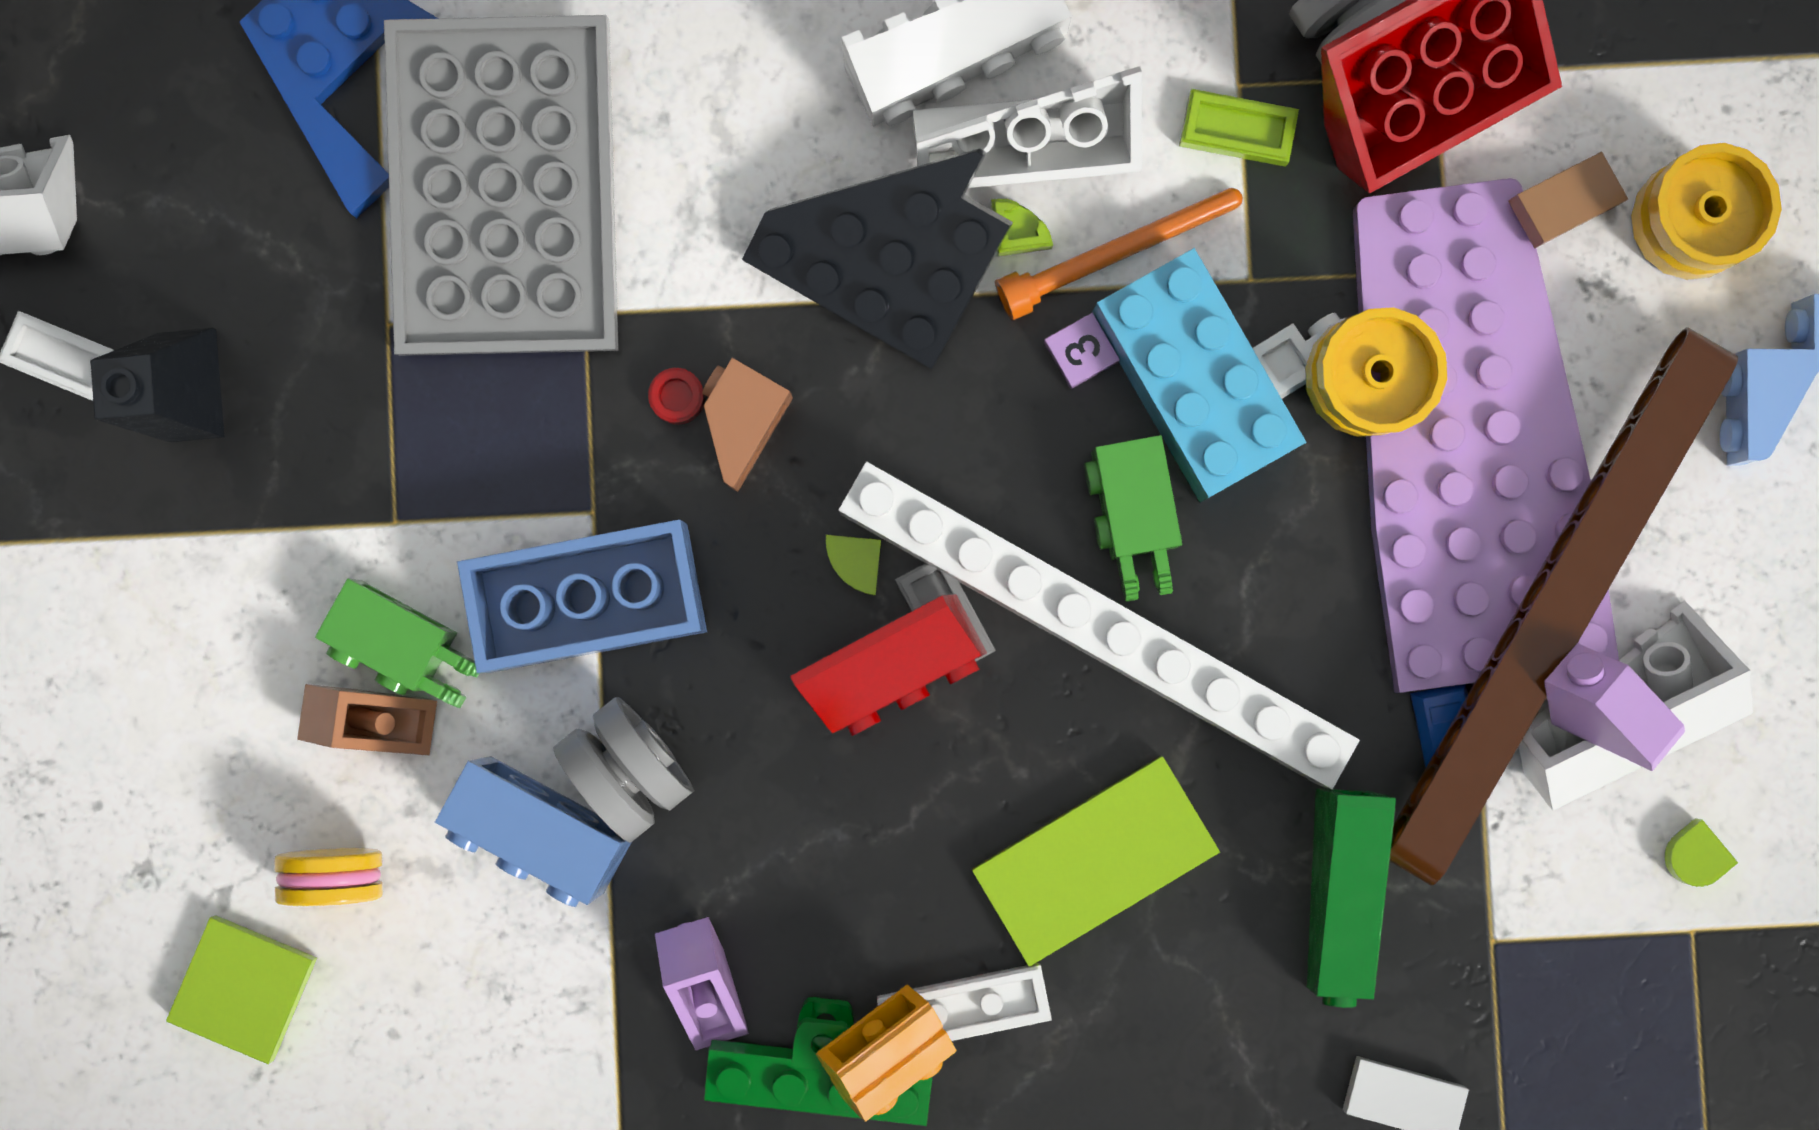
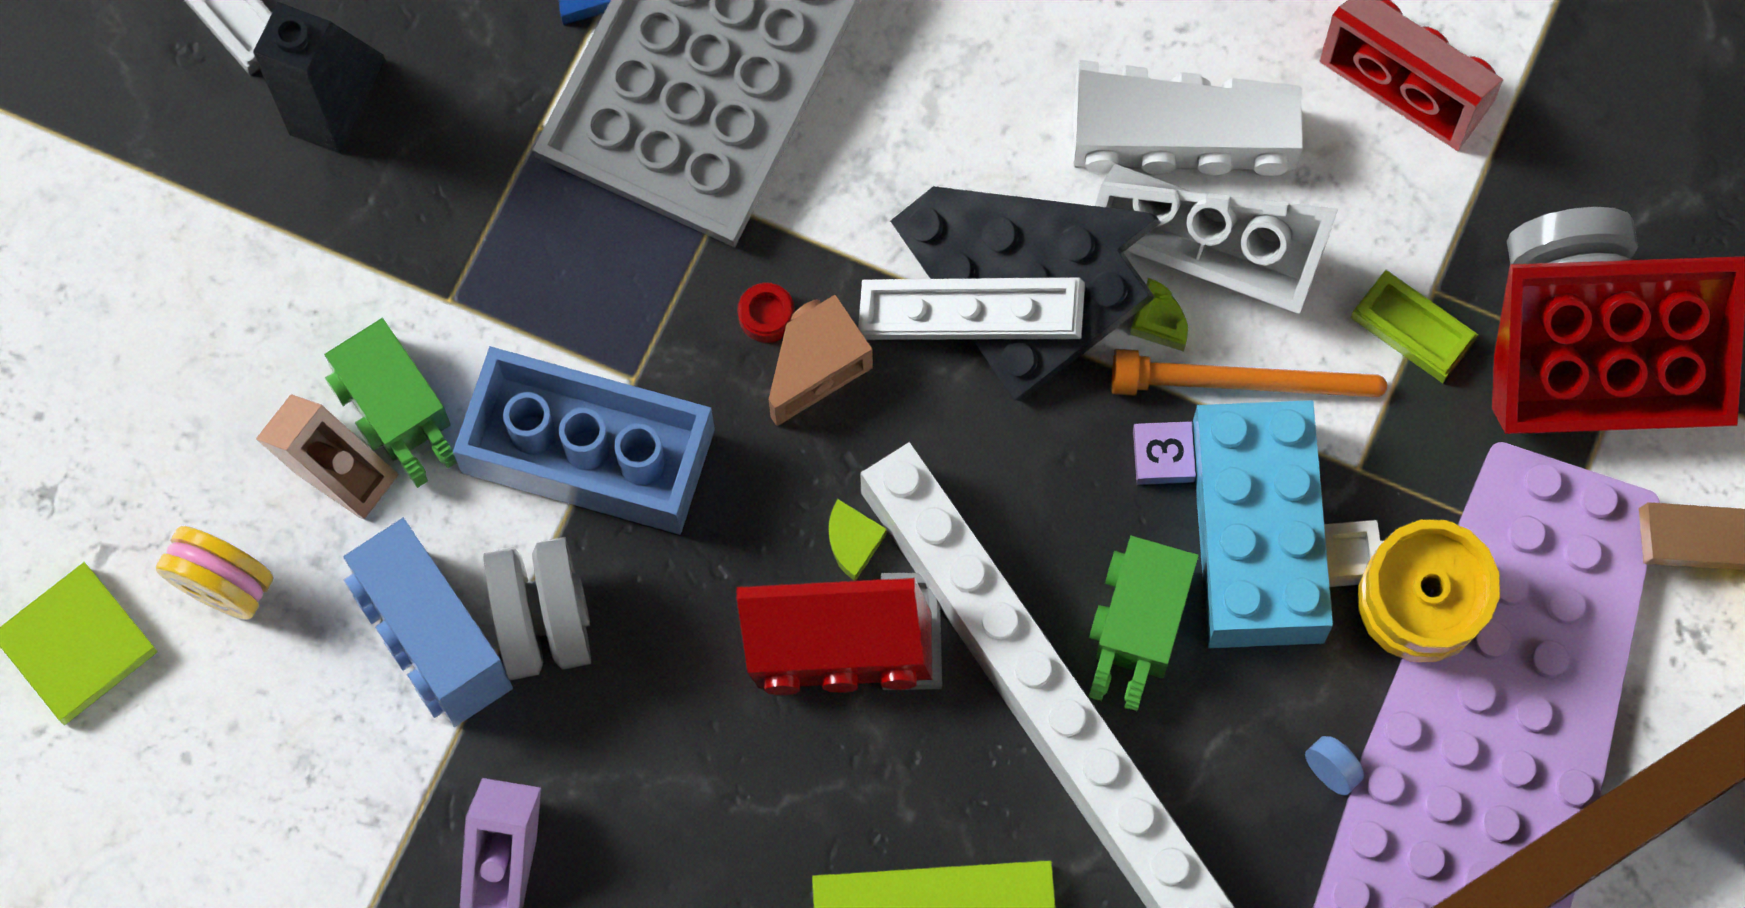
camera: 25 degrees right, 15 degrees down
none -> white tile [858,278,1085,340]
none -> medium blue tile [1305,736,1364,795]

